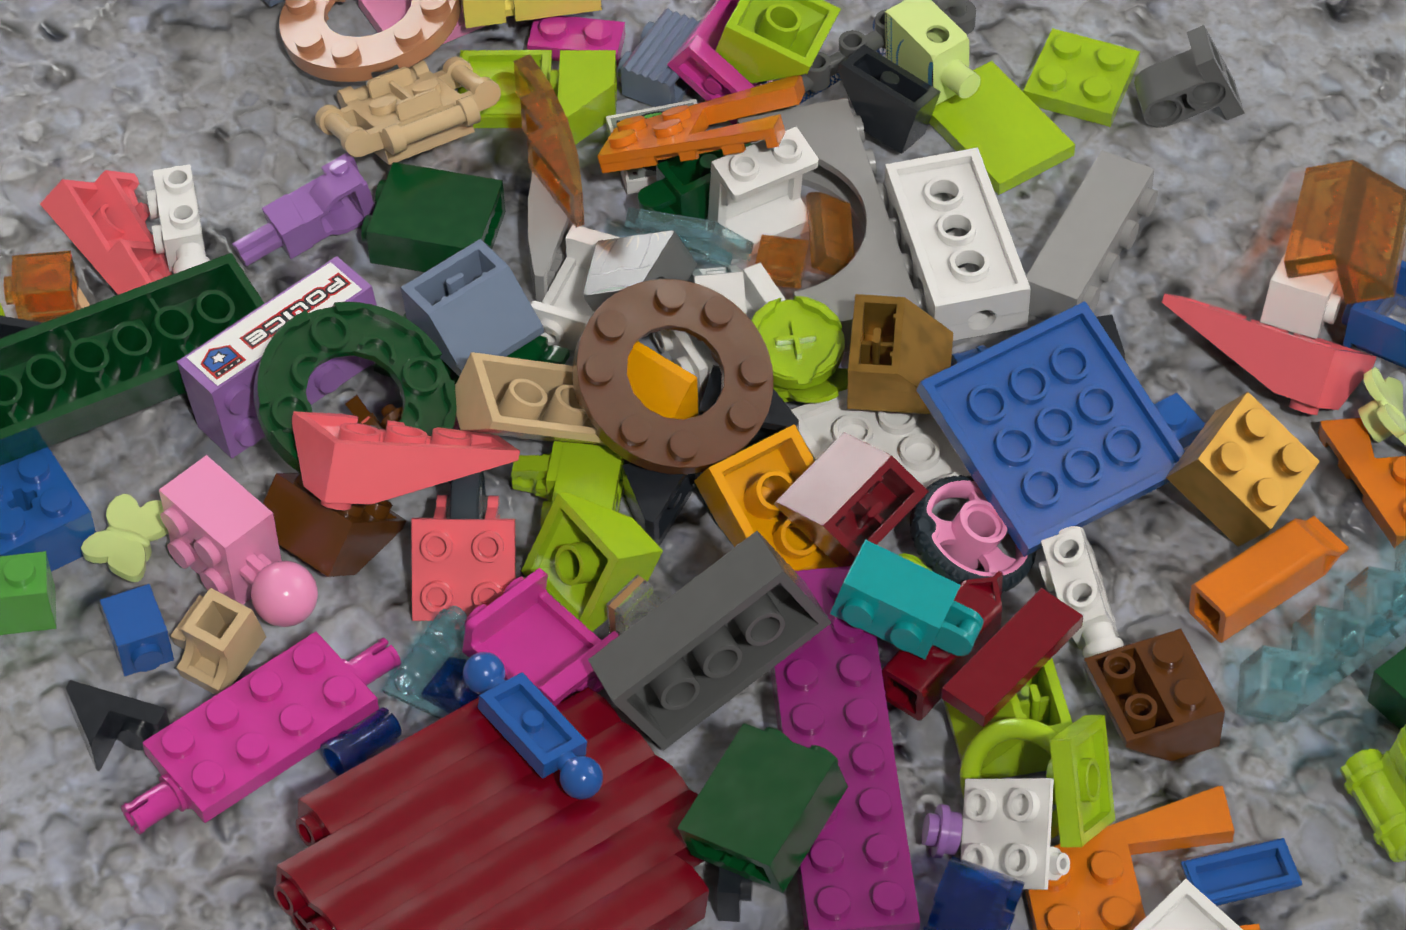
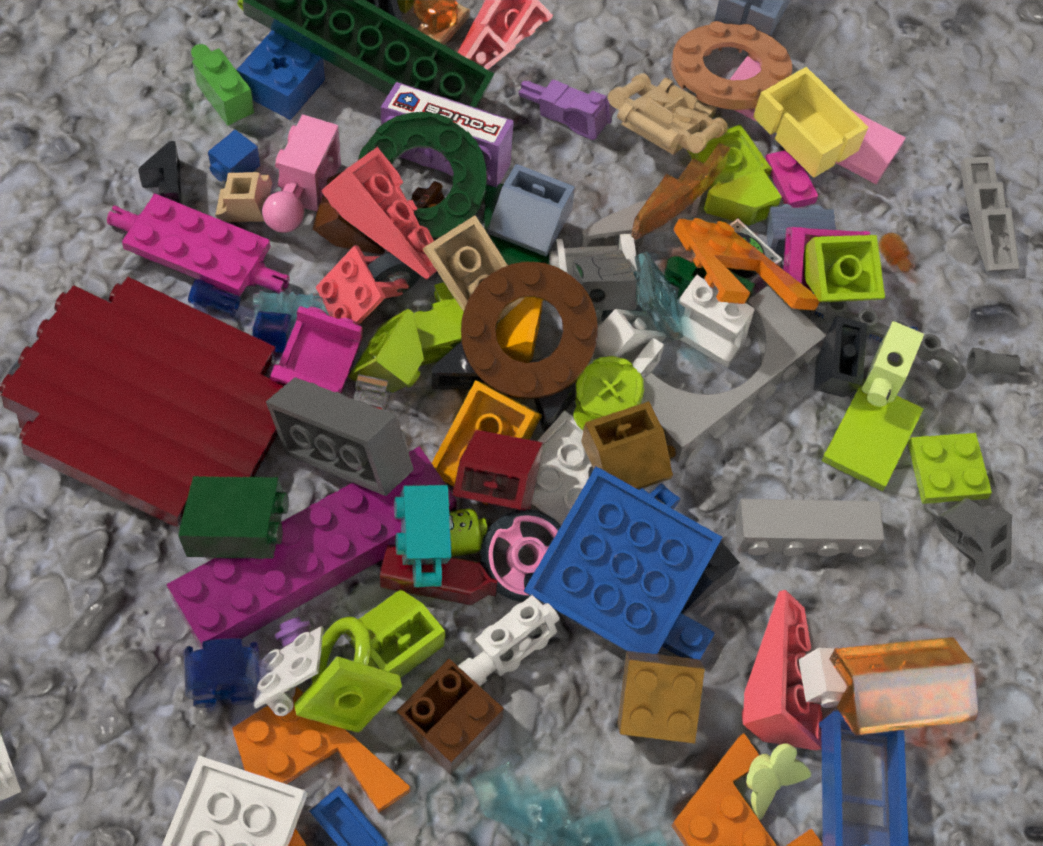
camera: 55 degrees right, 10 degrees up
yellowish green animal [81,494,168,582] -> none
white brick [146,164,210,274] -> none
dark green brick [361,162,506,272] -> none
blue plate [463,652,603,800] -> none
clear orange plate [755,234,809,289] -> none
clear orange tile [806,192,855,275] -> none
white brick [885,147,1031,341] -> none
dark red tile [941,588,1083,727] -> none
orange piece [1189,516,1349,643] -> none

